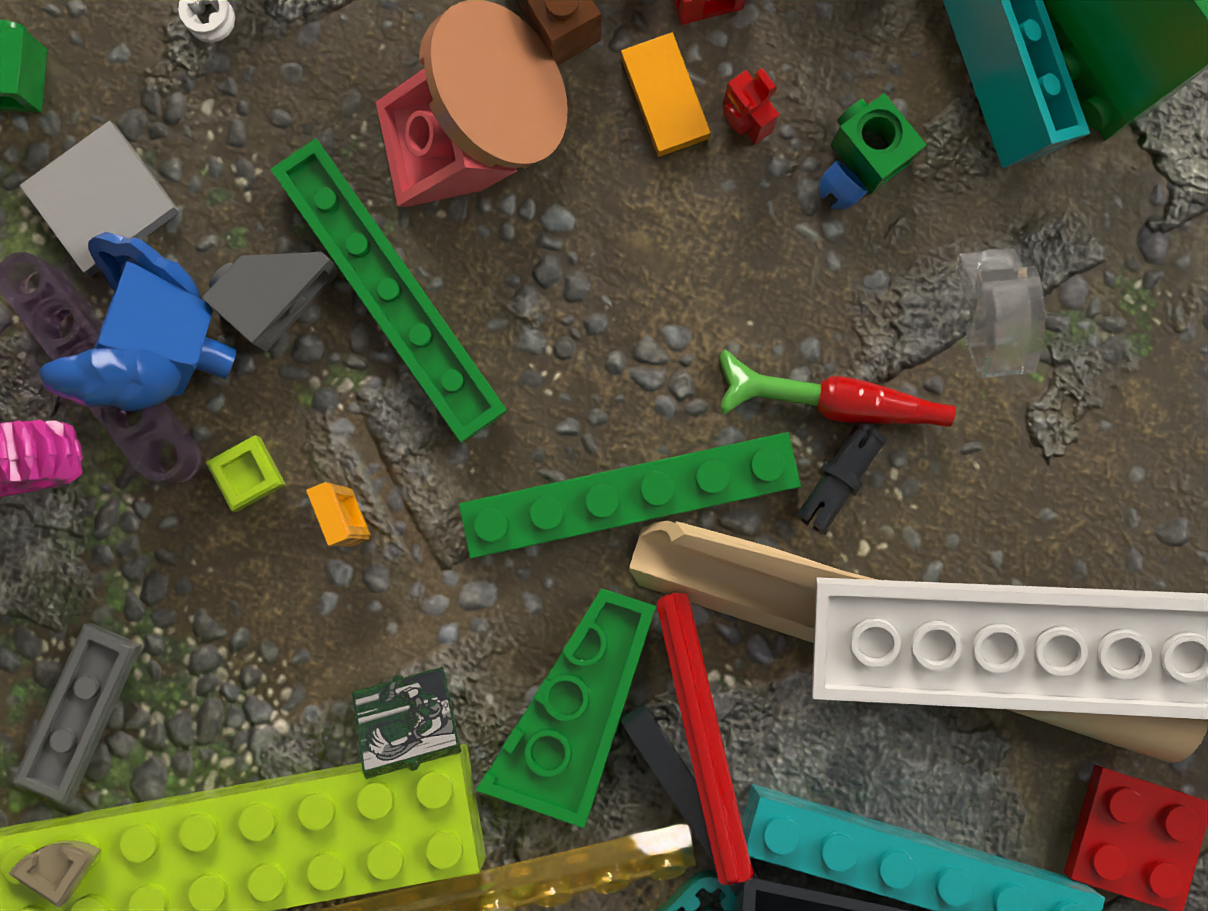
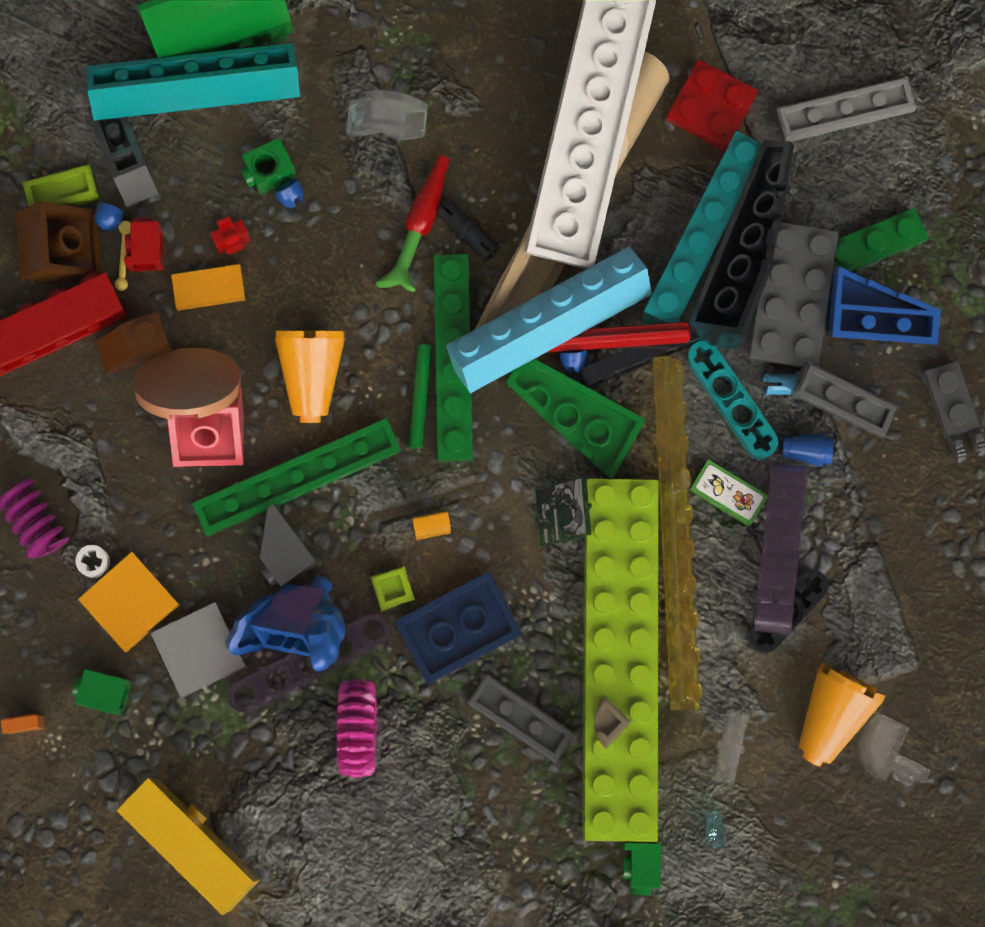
camera: 85 degrees left, 5 degrees down
none -> light orange tile [78,552,180,653]
none -> light orange cone [275,331,345,423]
none -> dark blue plate [394,571,522,685]
none -> green bar [408,344,431,449]
none -> medium azure brick [446,246,652,393]
none -> blue hinge [560,350,588,373]

